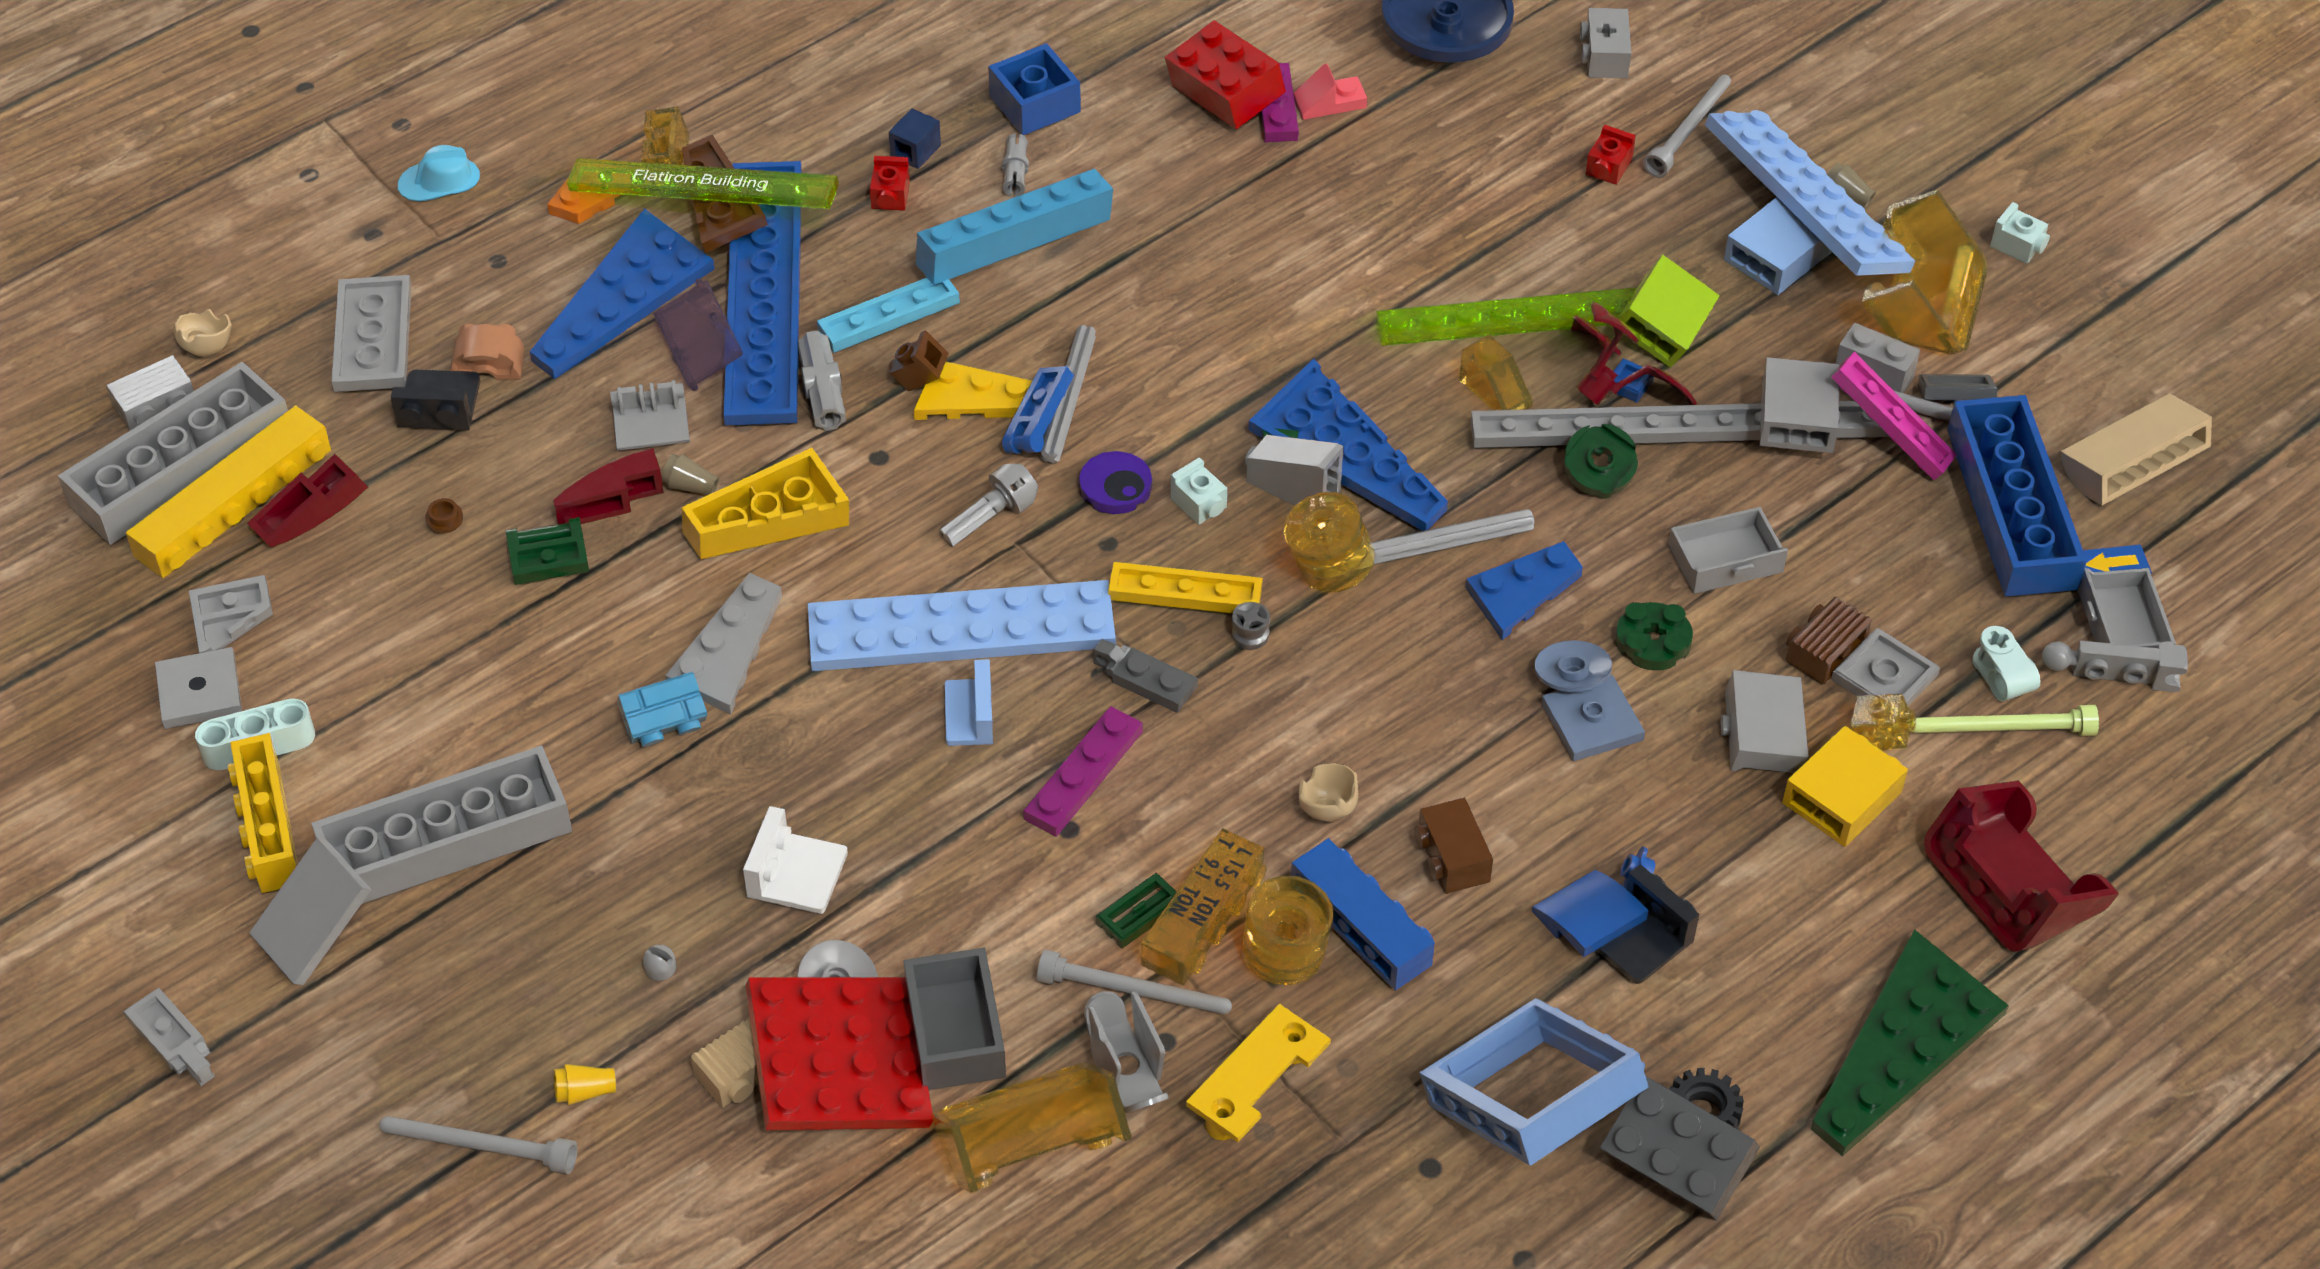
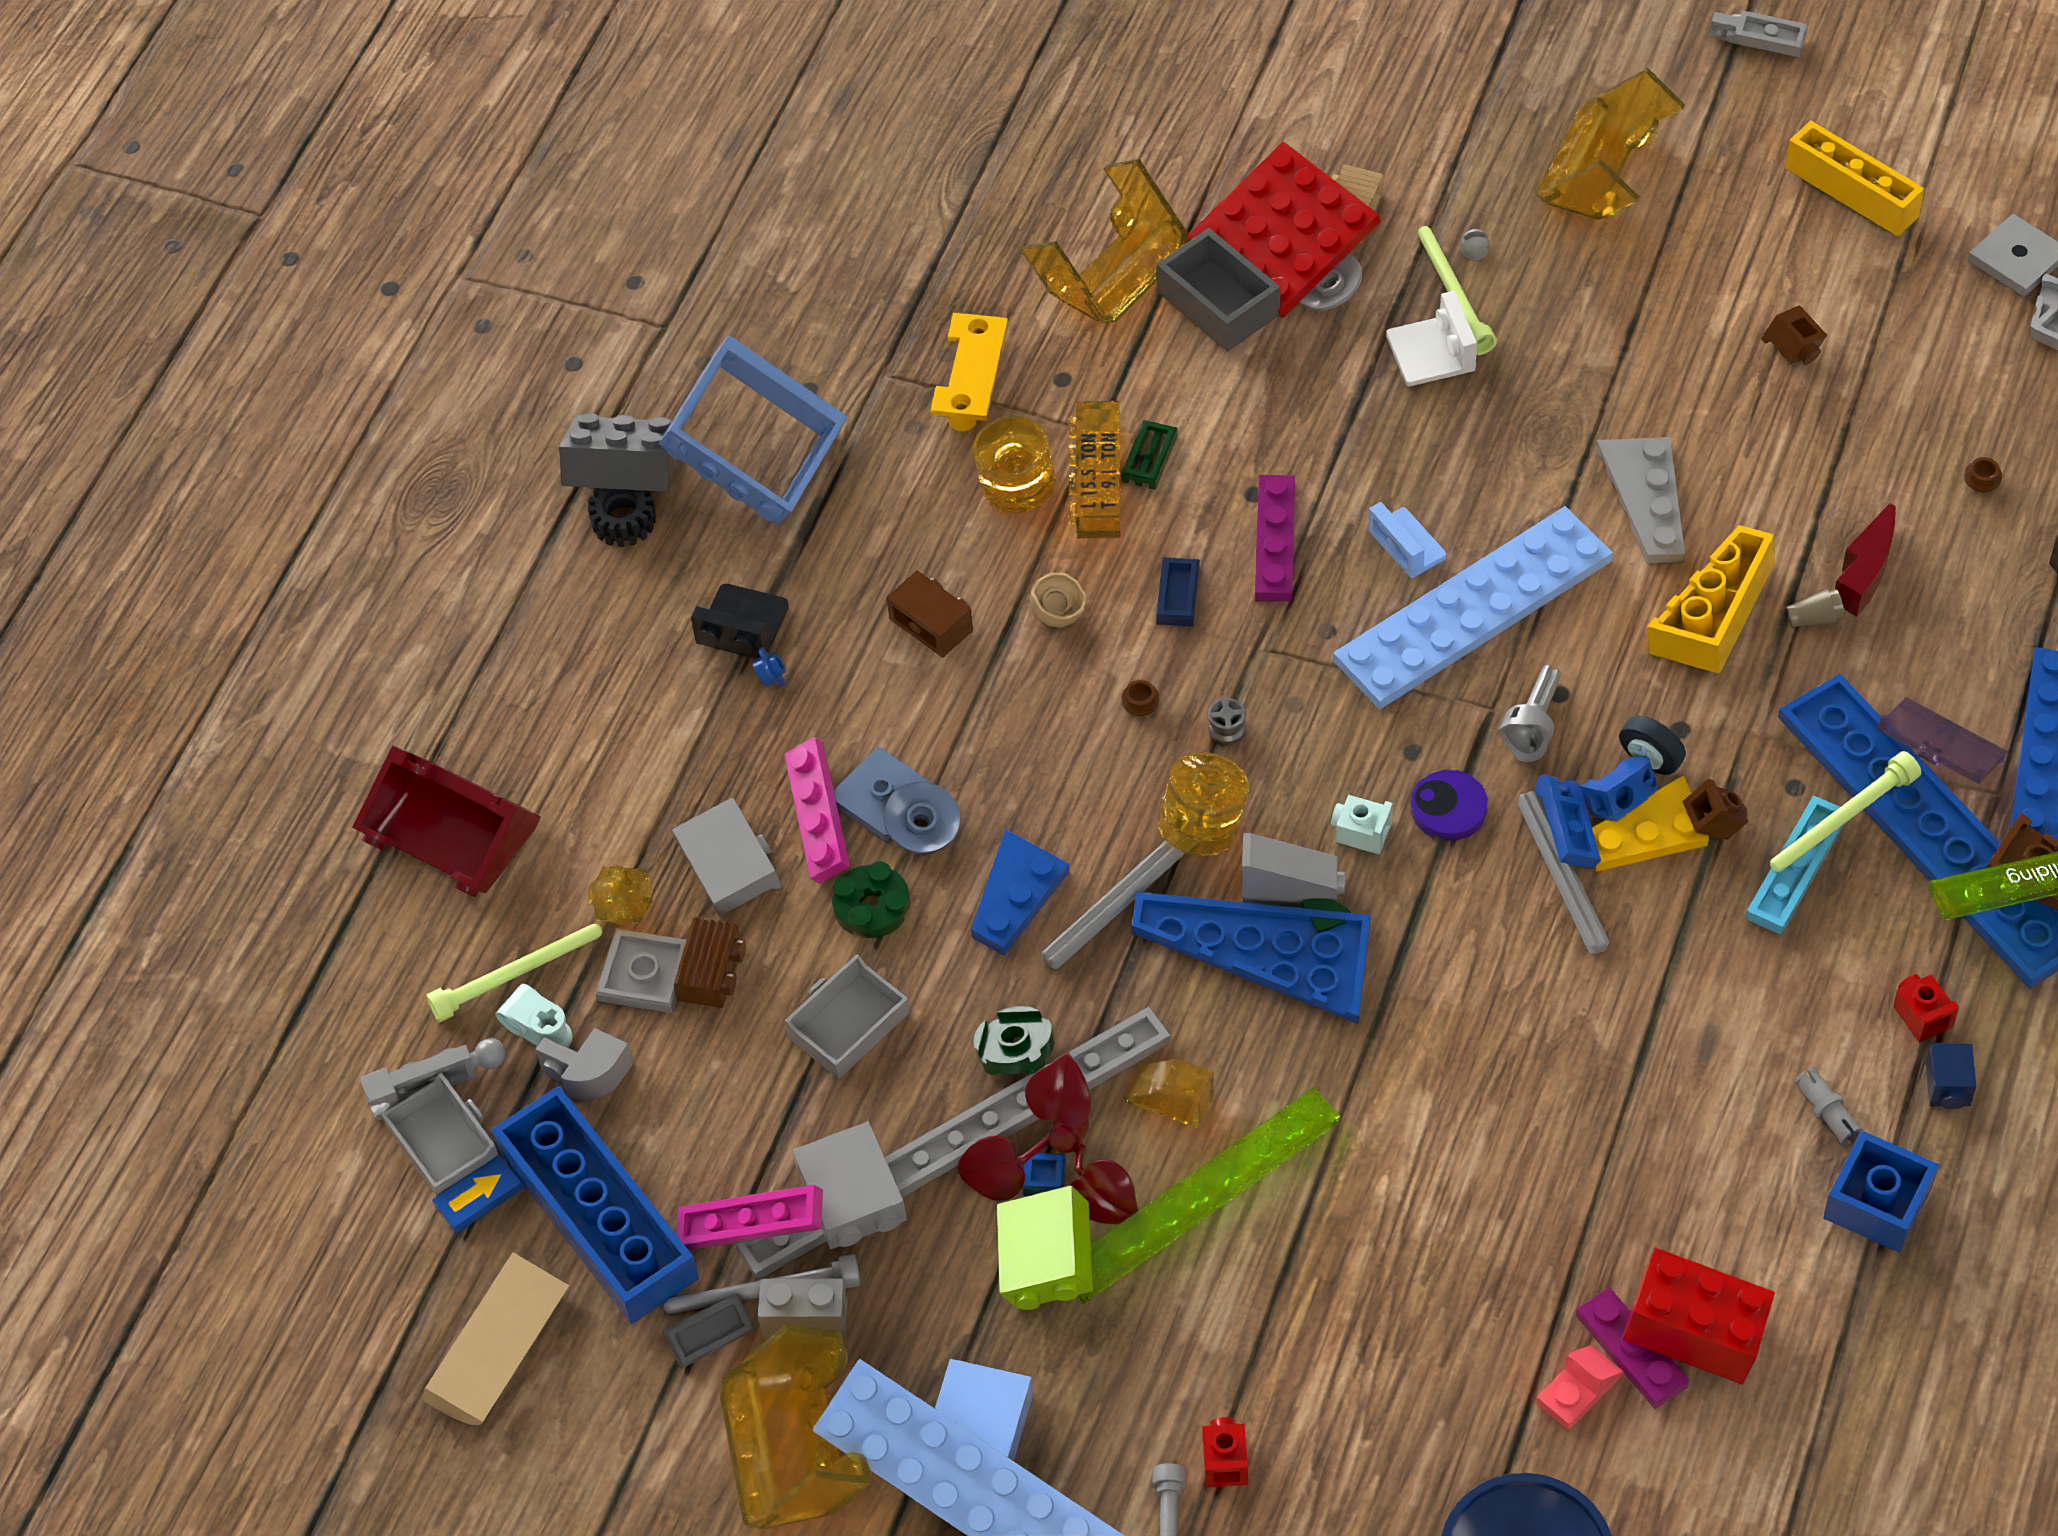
camera: 155 degrees right, 5 degrees up
light aqua beam [195,699,315,770] -> none
light grey tile [249,838,372,985] -> none
light grey brick [311,745,572,904] -> none
light grey piece [379,1116,577,1174] -> none
dark green plate [506,517,590,585] -> none
yellow cone [553,1064,616,1106] -> none
light grey hinge [610,380,690,451] -> none
dark azure brick [617,672,707,747] -> none
light grey piece [798,331,846,431] -> none
dark azure brick [916,169,1113,285] -> none
light grey piece [1037,949,1232,1014] -> none
light grey piece [1084,991,1169,1113] -> none
dark grey hinge [1093,639,1198,713] -> none
yellow plate [1108,562,1263,613] -> none
blue brick [1290,838,1435,991] -> none
blue slope [1532,870,1648,958] -> none
yellow brick [1782,726,1908,847] -> none
dark green wing [1811,929,2009,1157] -> none
none -> light grey brick [536,1028,633,1101]
none -> dark pink plate [784,737,850,884]
none -> reddish brown plate [1122,680,1159,716]
none -> dark blue tile [1156,557,1200,627]
none -> yellowish green piece [1418,226,1497,355]
none -> clear yellow windscreen [1535,68,1685,220]
none -> blue leg [1580,756,1659,822]
none -> black wheel [1619,715,1686,775]
none -> reddish brown brick [1761,305,1827,365]
none -> yellowish green piece [1770,751,1921,872]

